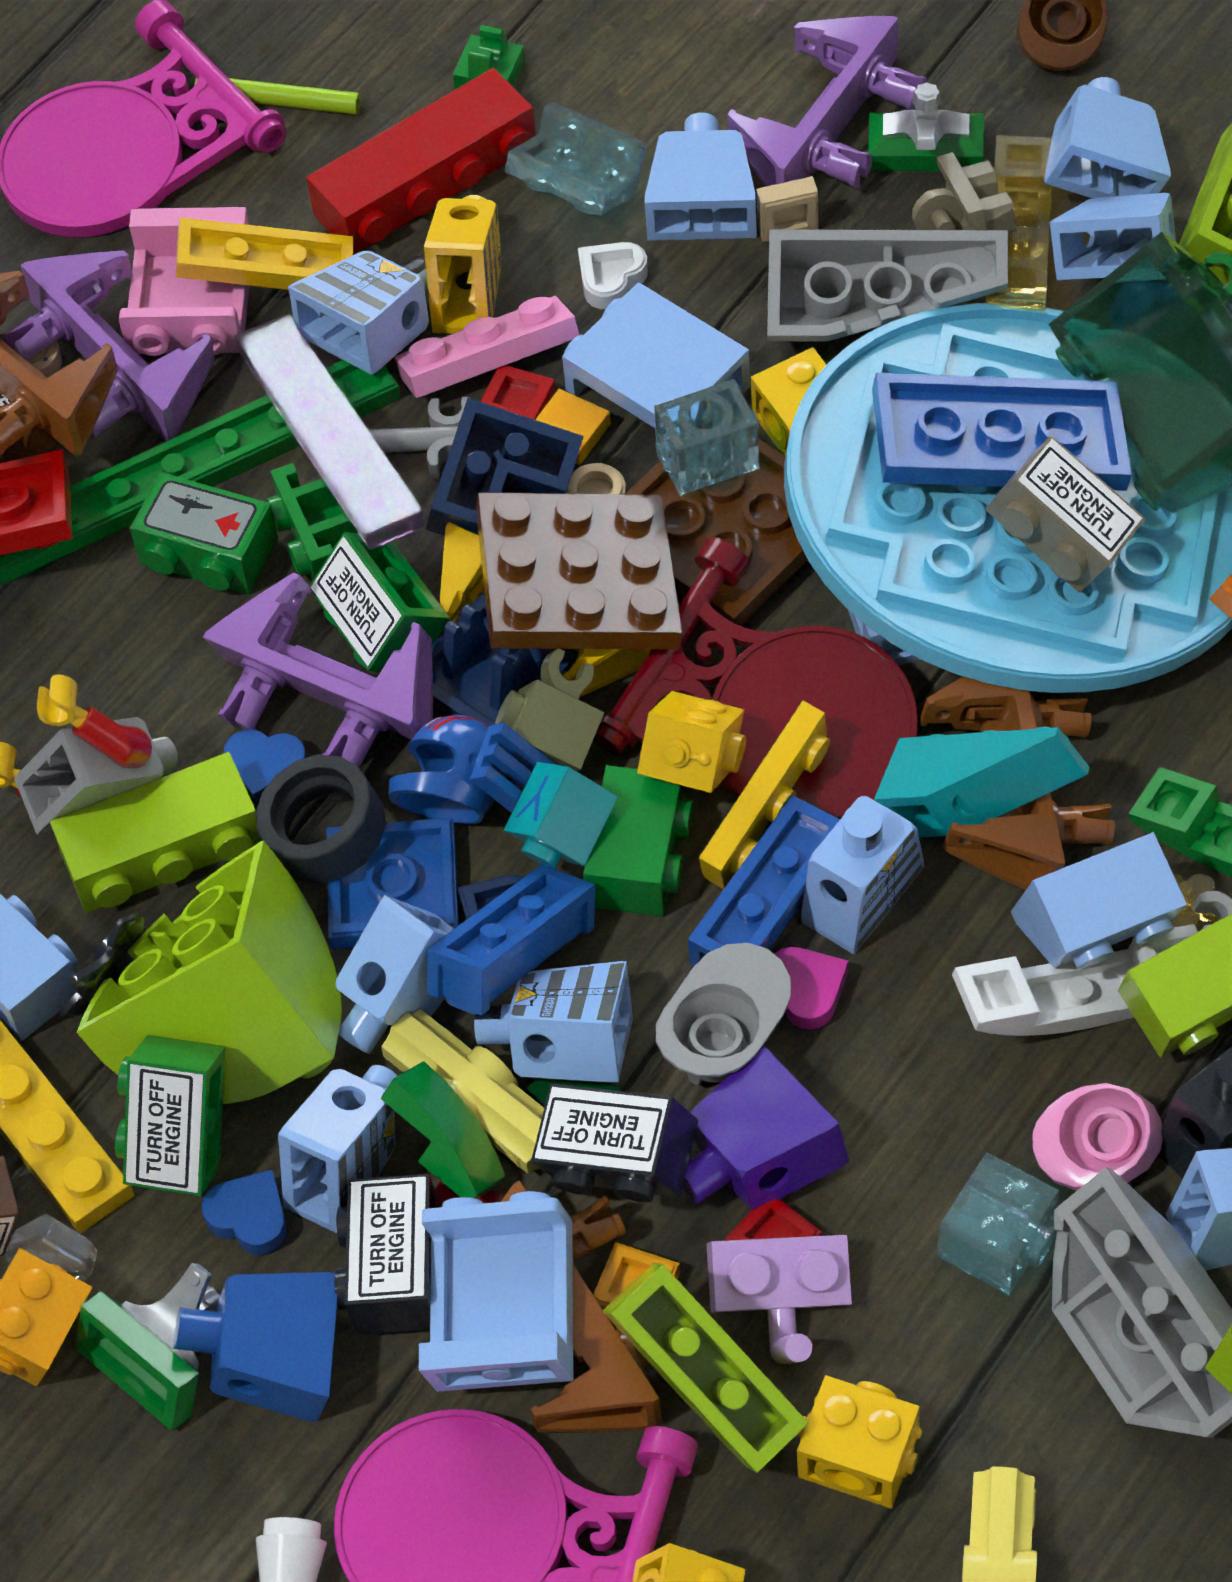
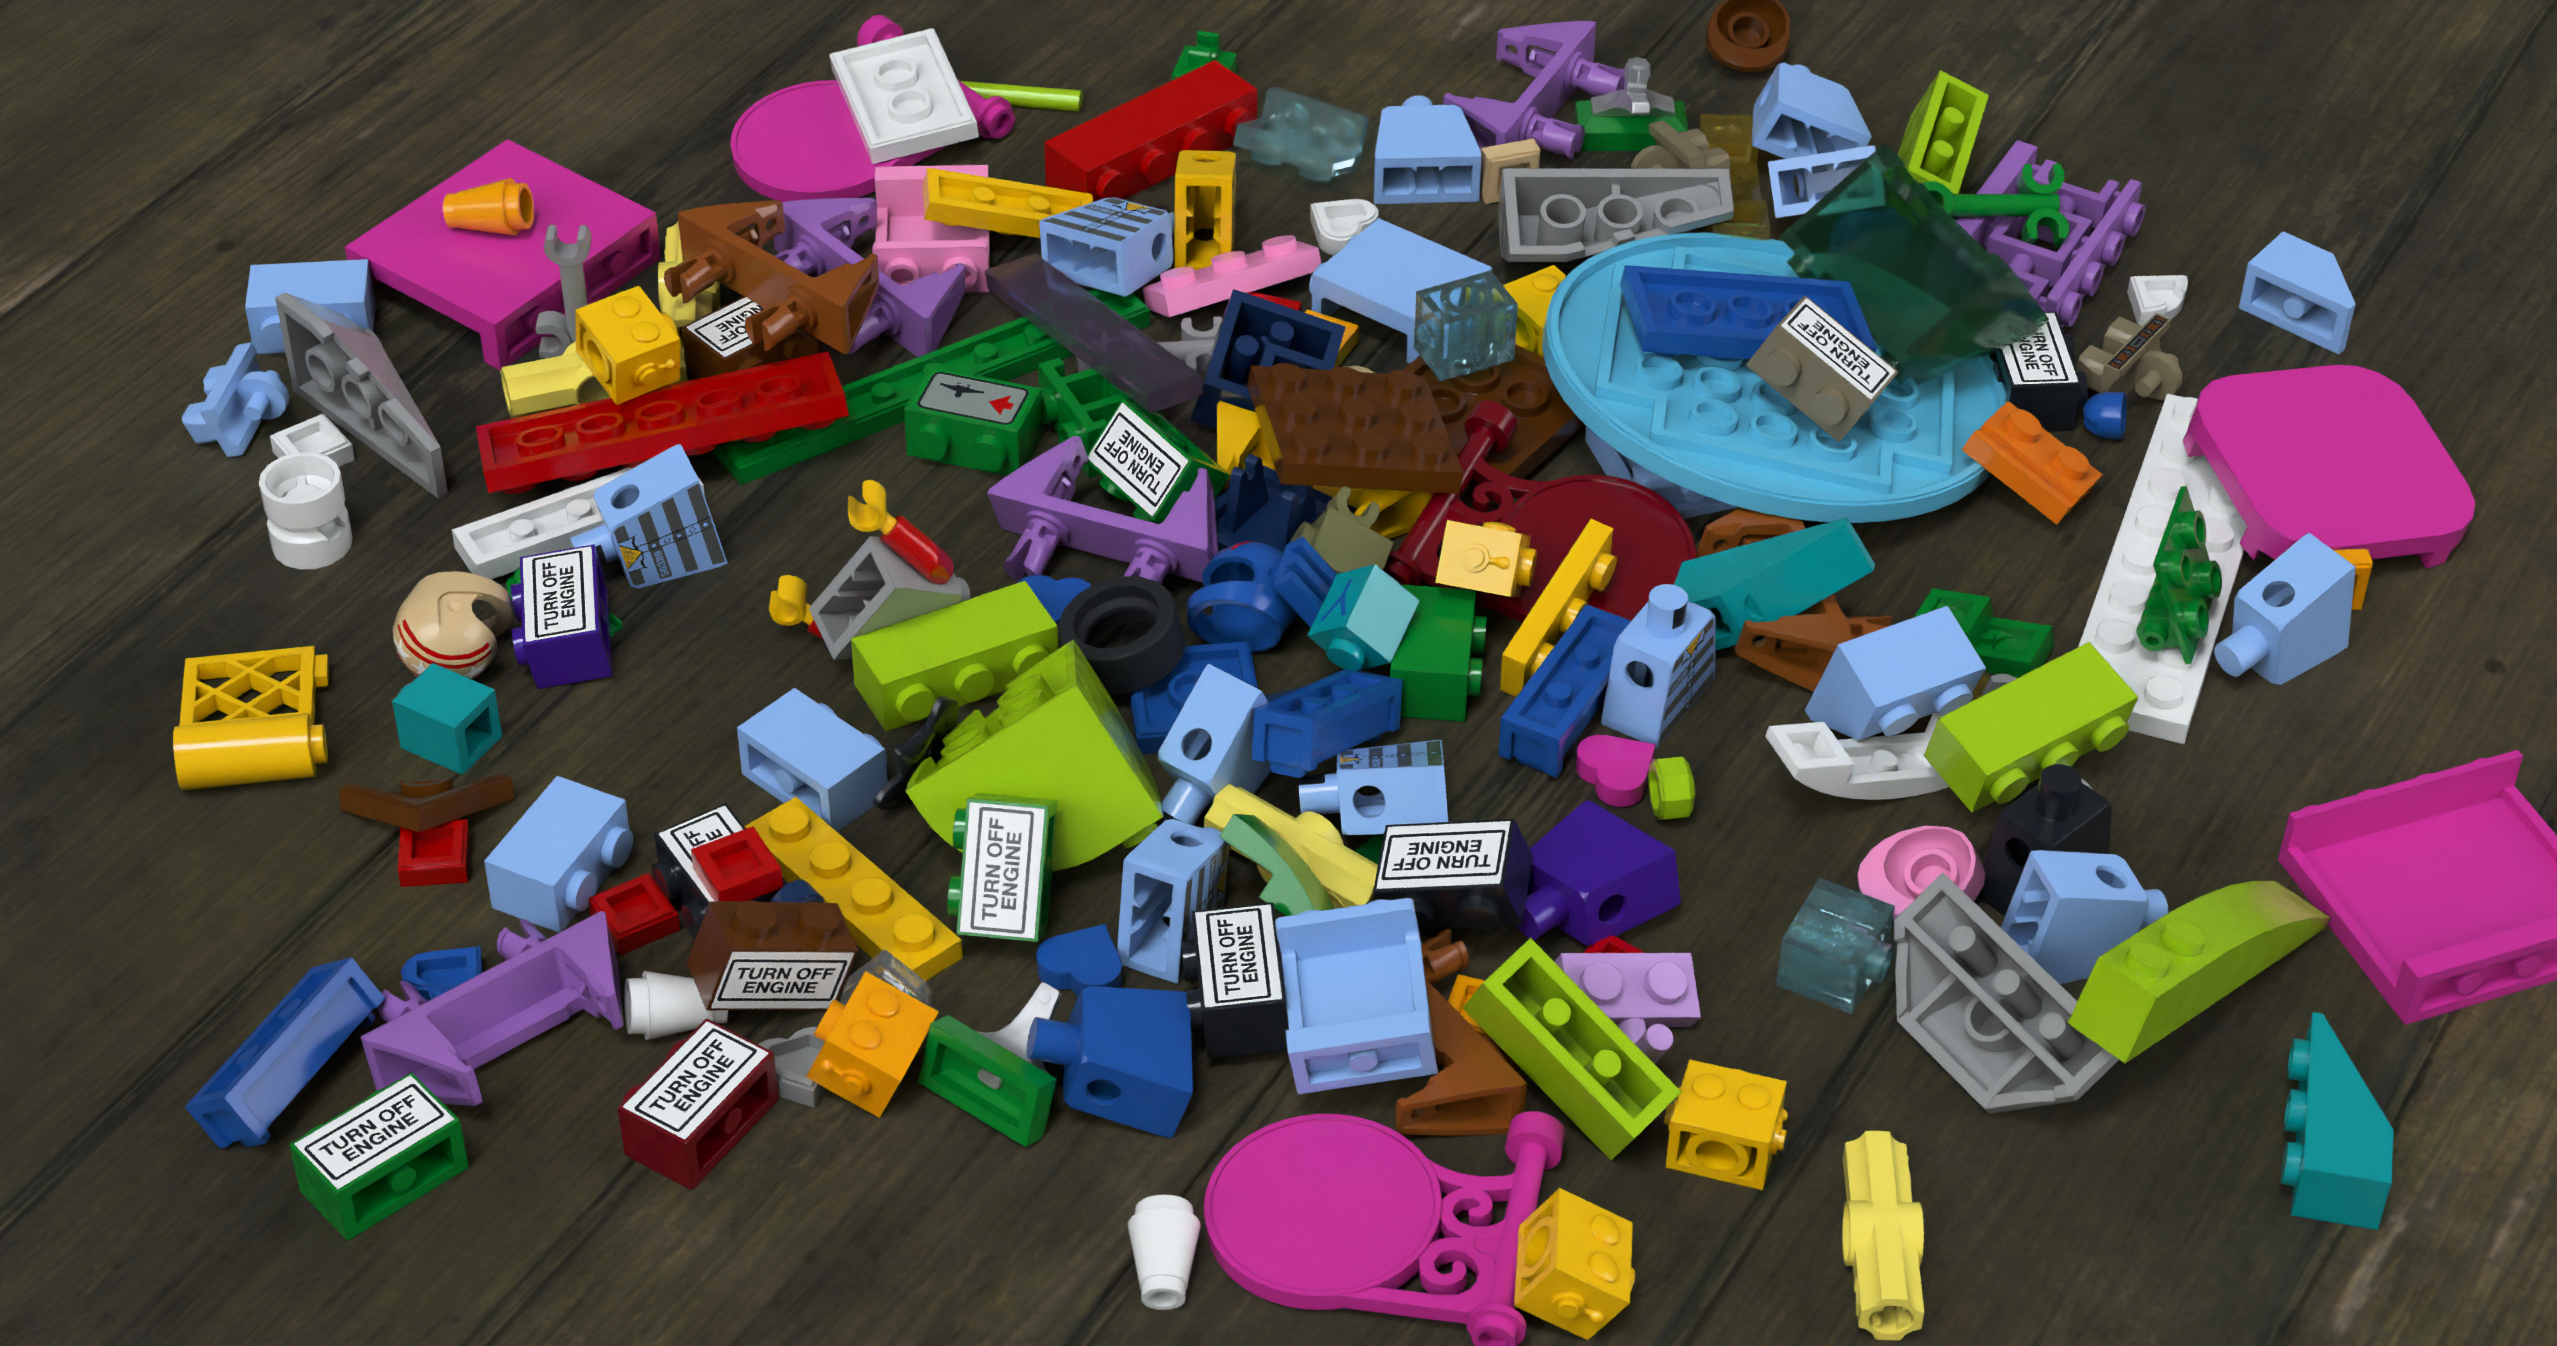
camera: 10 degrees left, 15 degrees down
light grey piece [656,943,791,1087] -> none
none -> white tile [829,28,979,164]
none -> lime tile [1648,757,1696,820]

